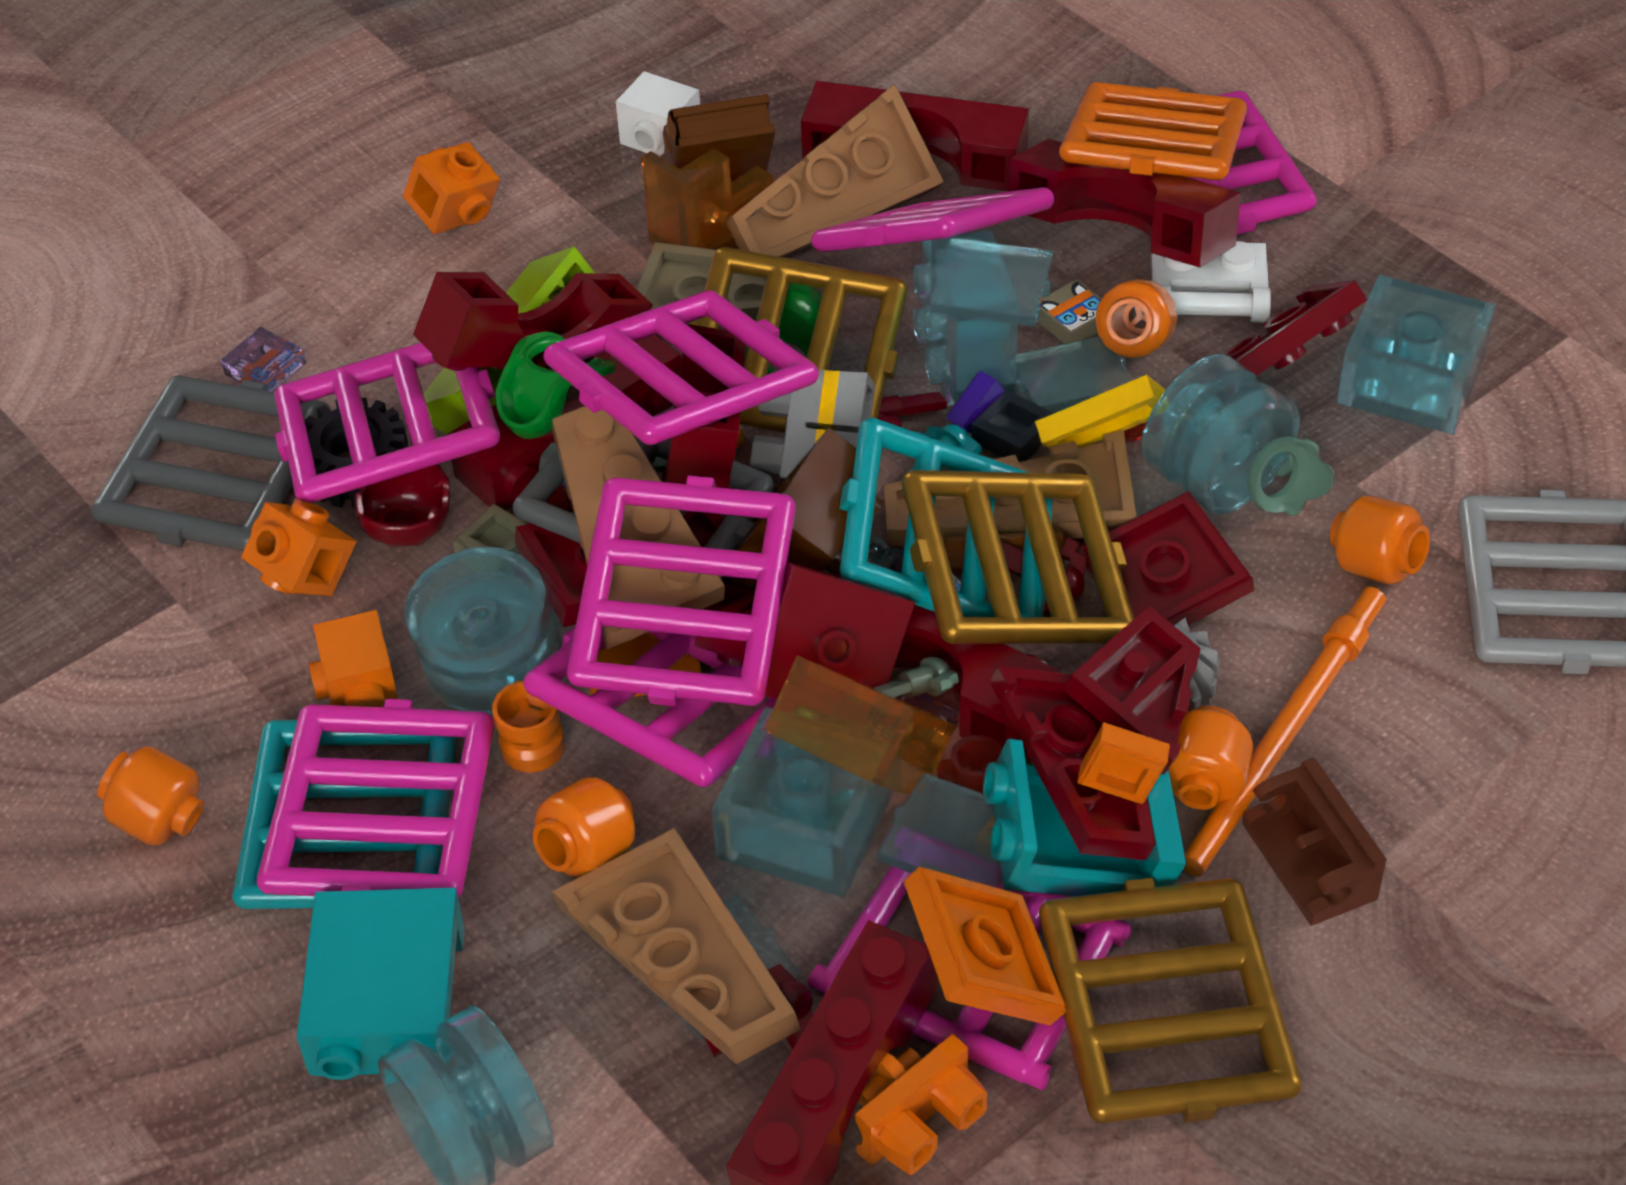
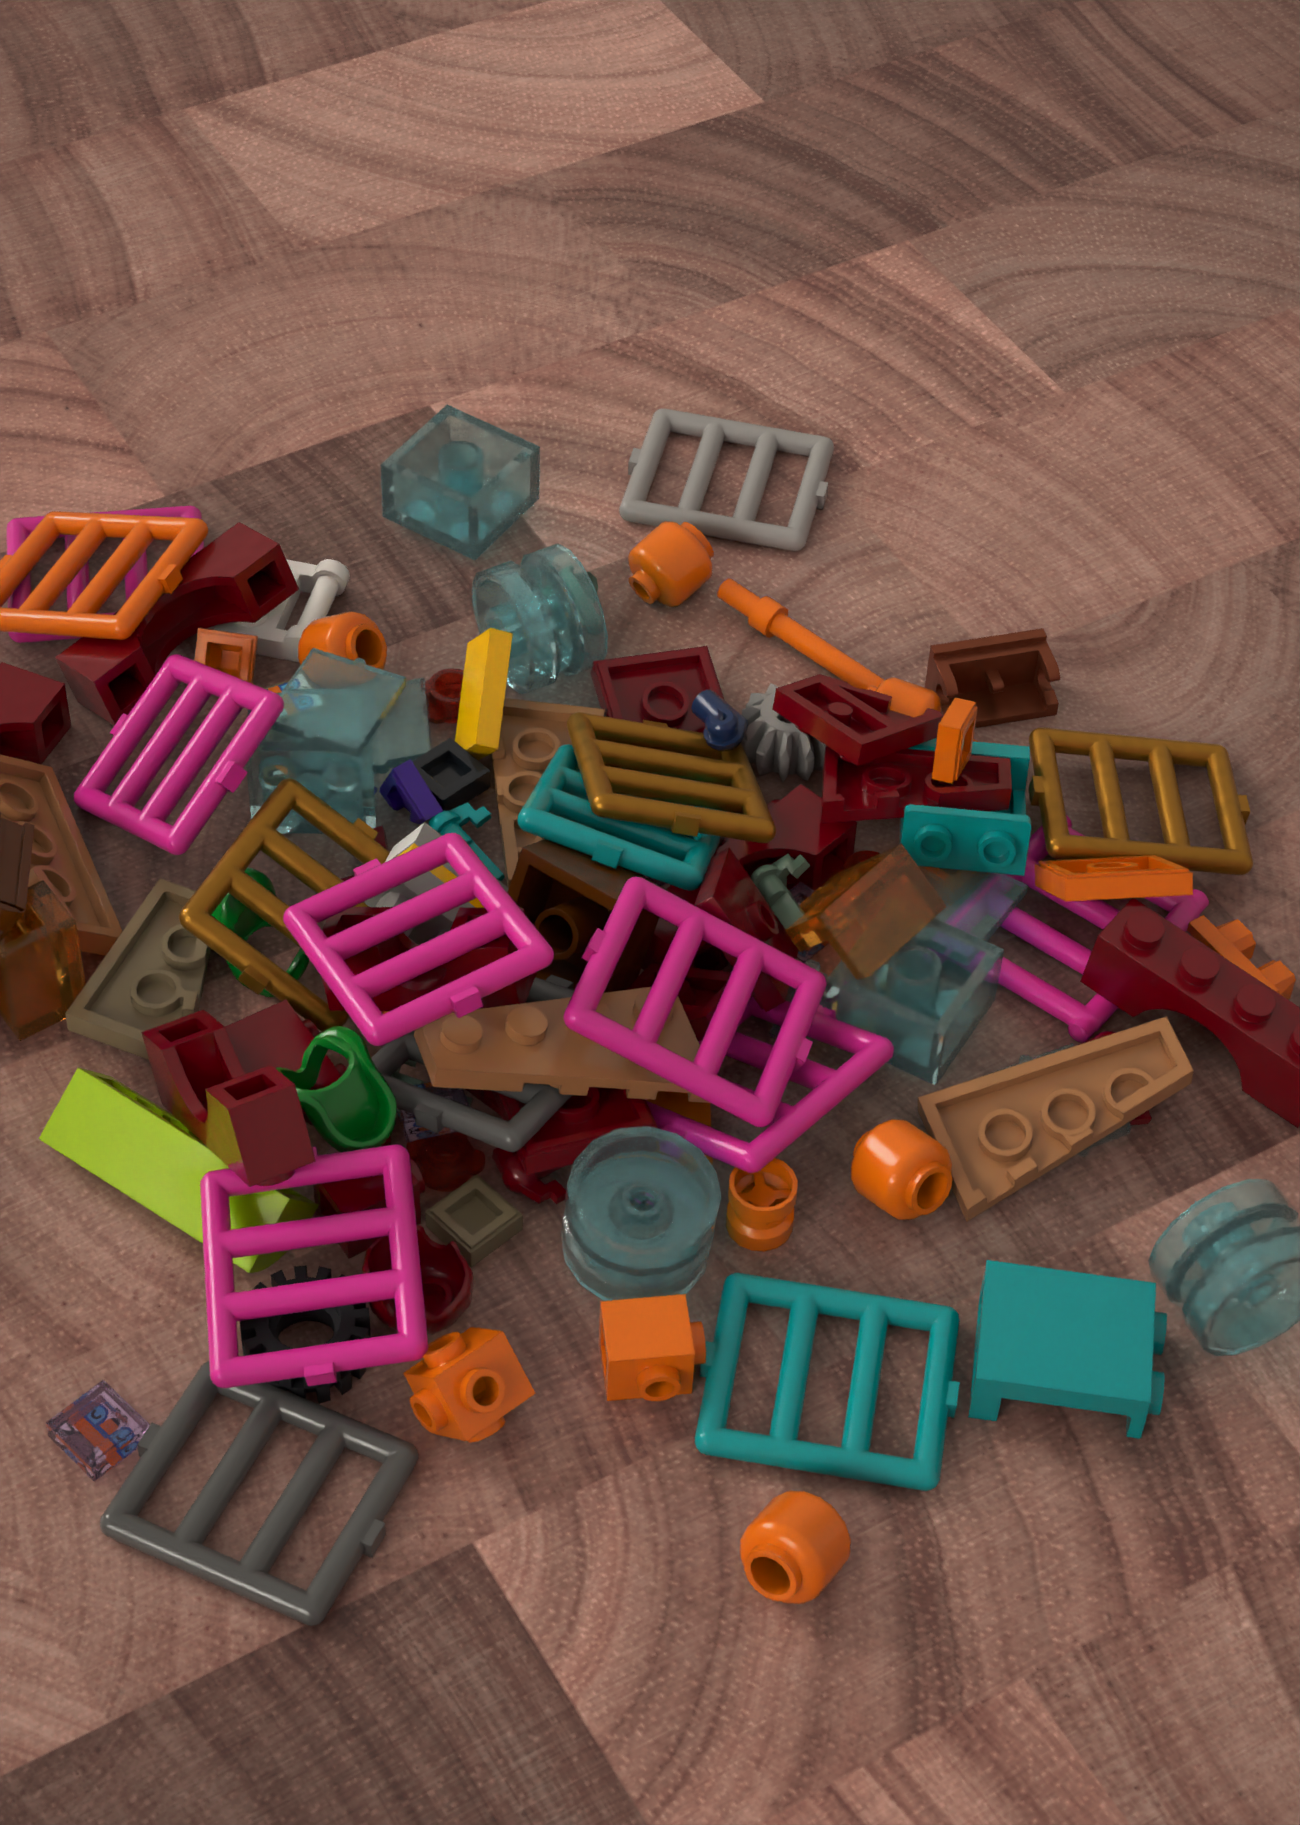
camera: 85 degrees left, 0 degrees up
dark pink bar [257,699,495,899] -> none
dark red wing [1191,280,1367,402] -> none
none -> orange slope [194,628,258,684]
none -> dark blue arm [692,690,748,752]

